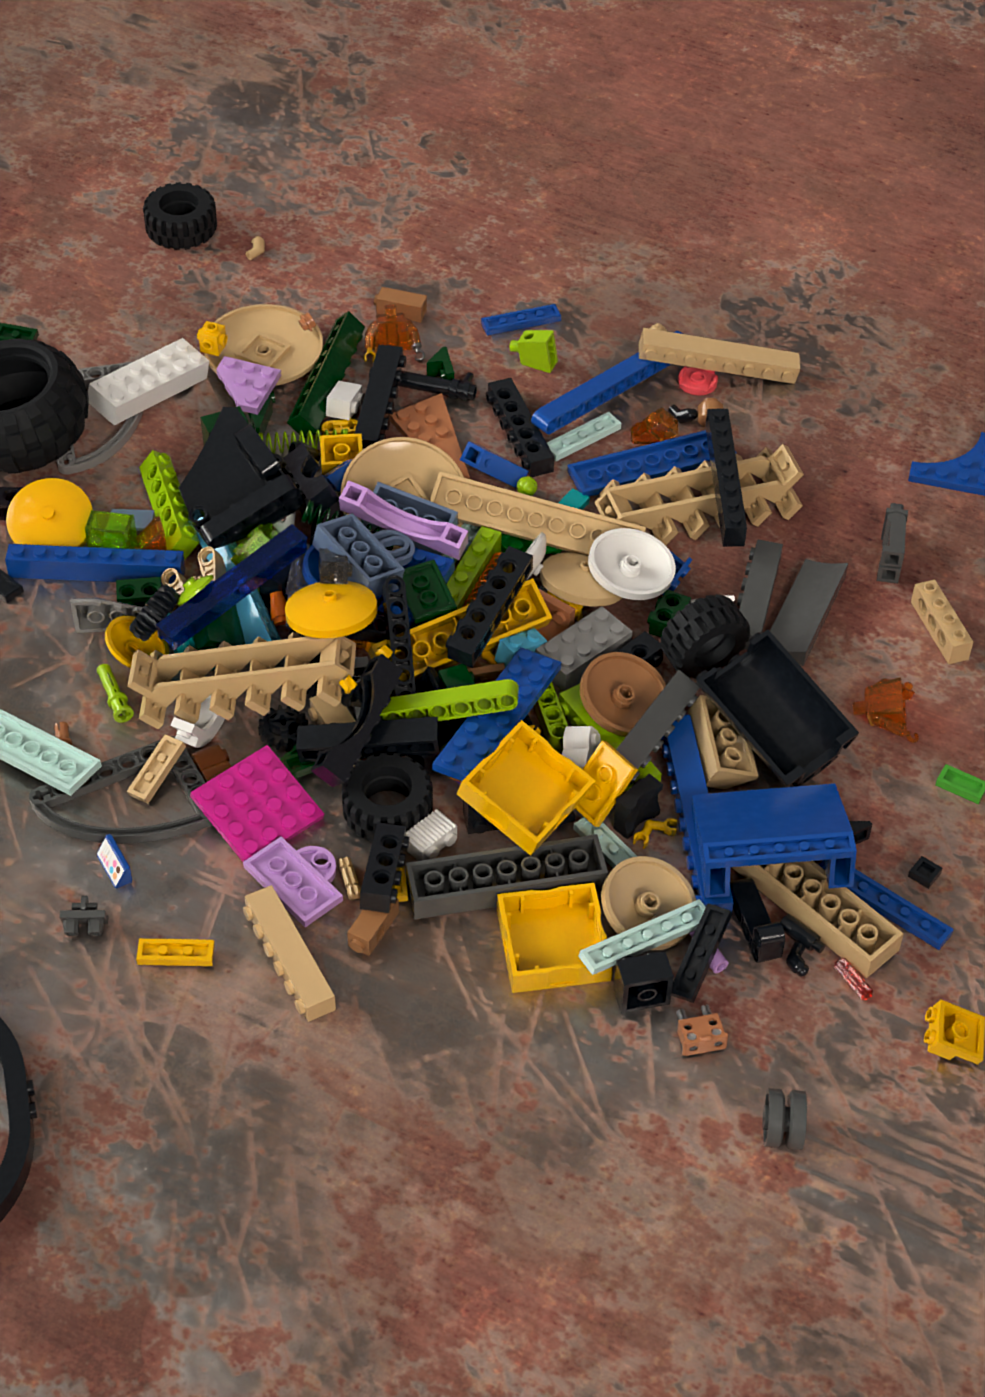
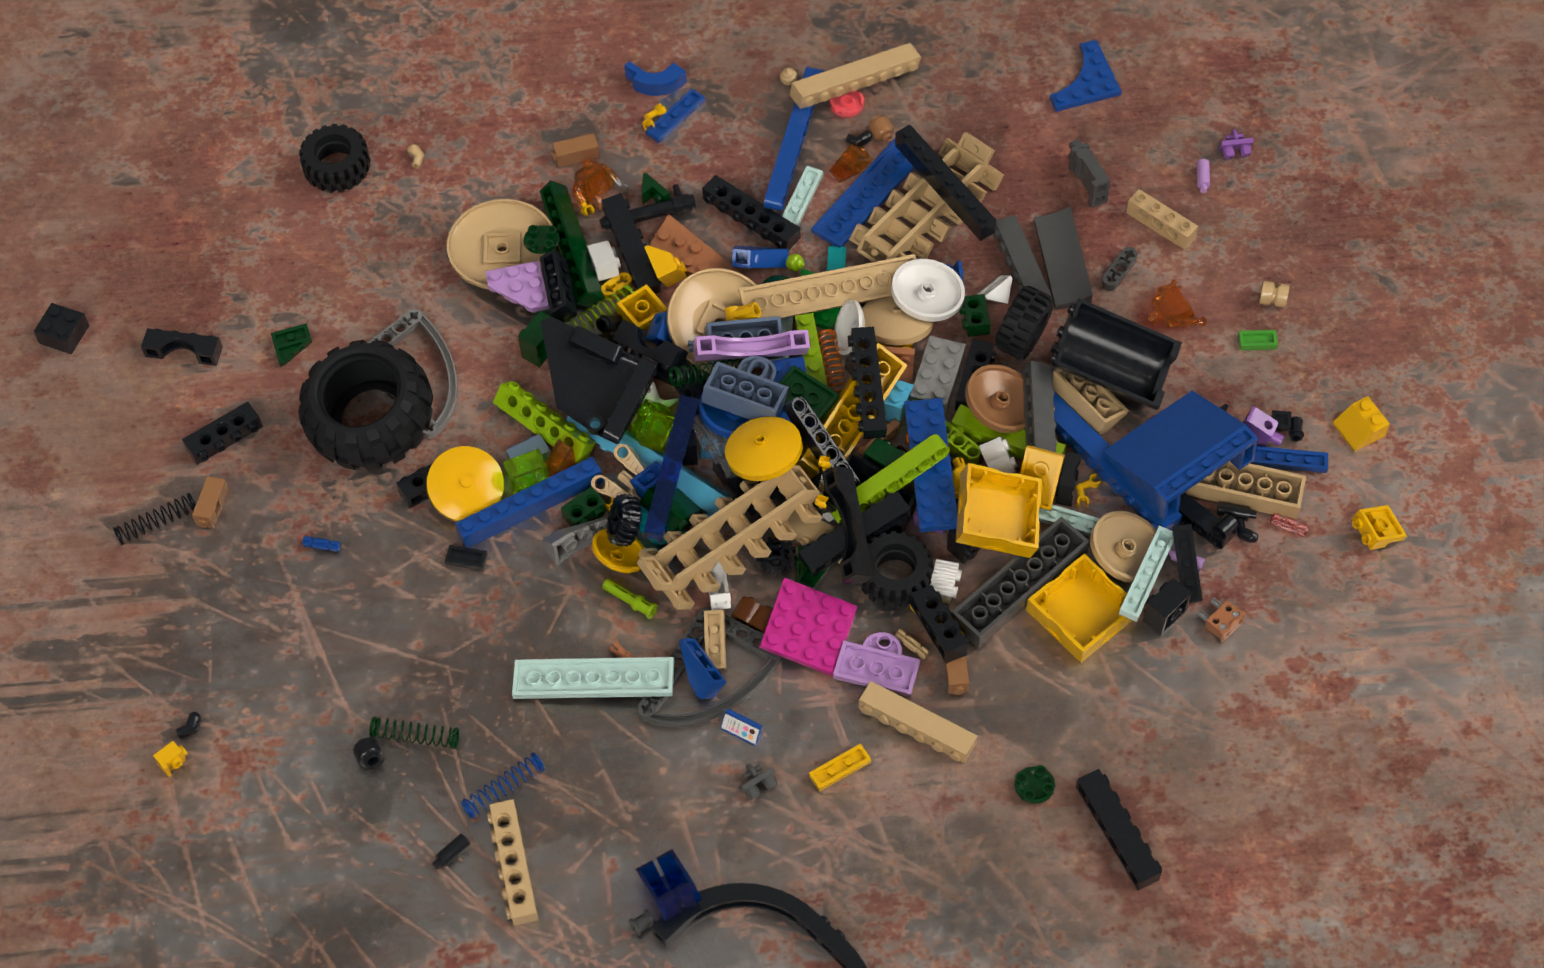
camera: 30 degrees left, 10 degrees up
white brick [88,338,209,425] -> none
lime dish [177,575,214,606] -> none
yellow brick [197,321,228,356] -> none
orange cone [269,591,287,626] -> none
nougat plate [298,313,316,332] -> none
clear smoke arch [318,548,352,584] -> none
lime torso [509,330,558,373] -> none
dark grey wheel [762,1088,807,1150] -> none
none -> dark green dish [523,225,560,254]
none -> black brick [540,249,578,323]
none -> blue arch [624,61,687,96]
none -> yellow arm [642,103,667,131]
none -> yellow slope [644,245,687,287]
none -> blue slope [679,638,726,699]
none -> yellow piece [724,302,761,321]
none -> dark green dish [1014,765,1055,804]
none -> black brick [1076,769,1162,890]
none -> dark grey beam [1102,247,1138,291]
none -> medium lavender torso [1242,406,1284,447]
none -> black pin [1289,416,1304,442]

